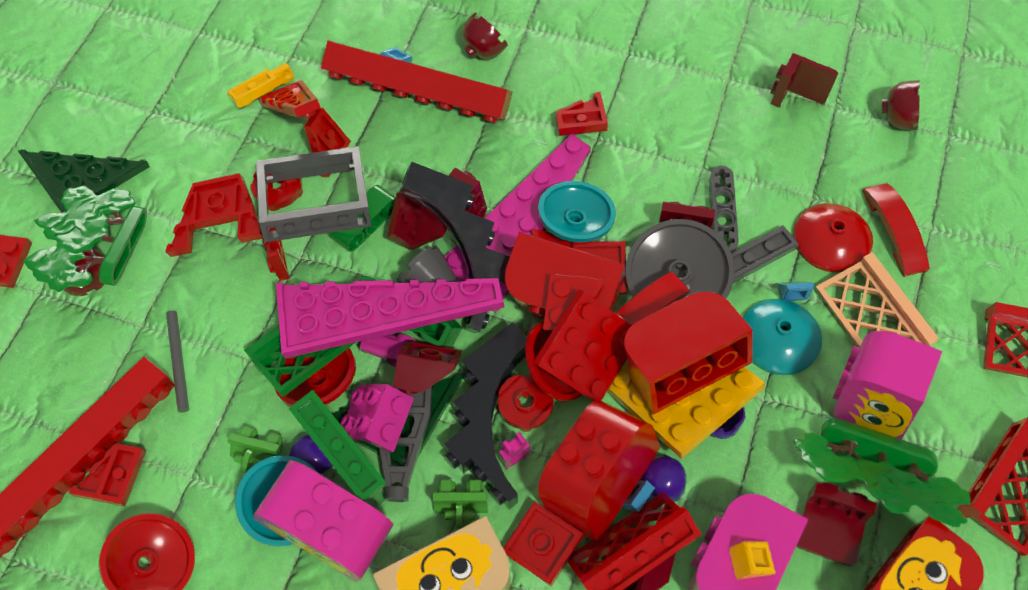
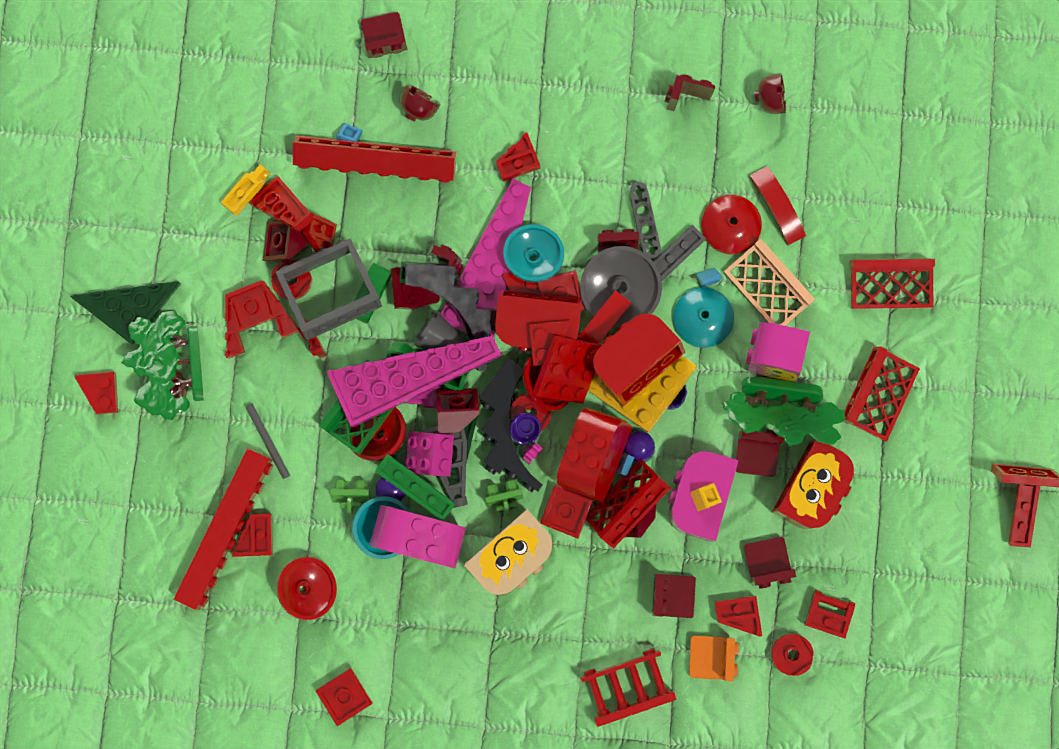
camera: 15 degrees left, 20 degrees up
none -> dark red slope [262,220,309,262]
none -> dark purple hair [510,413,541,445]

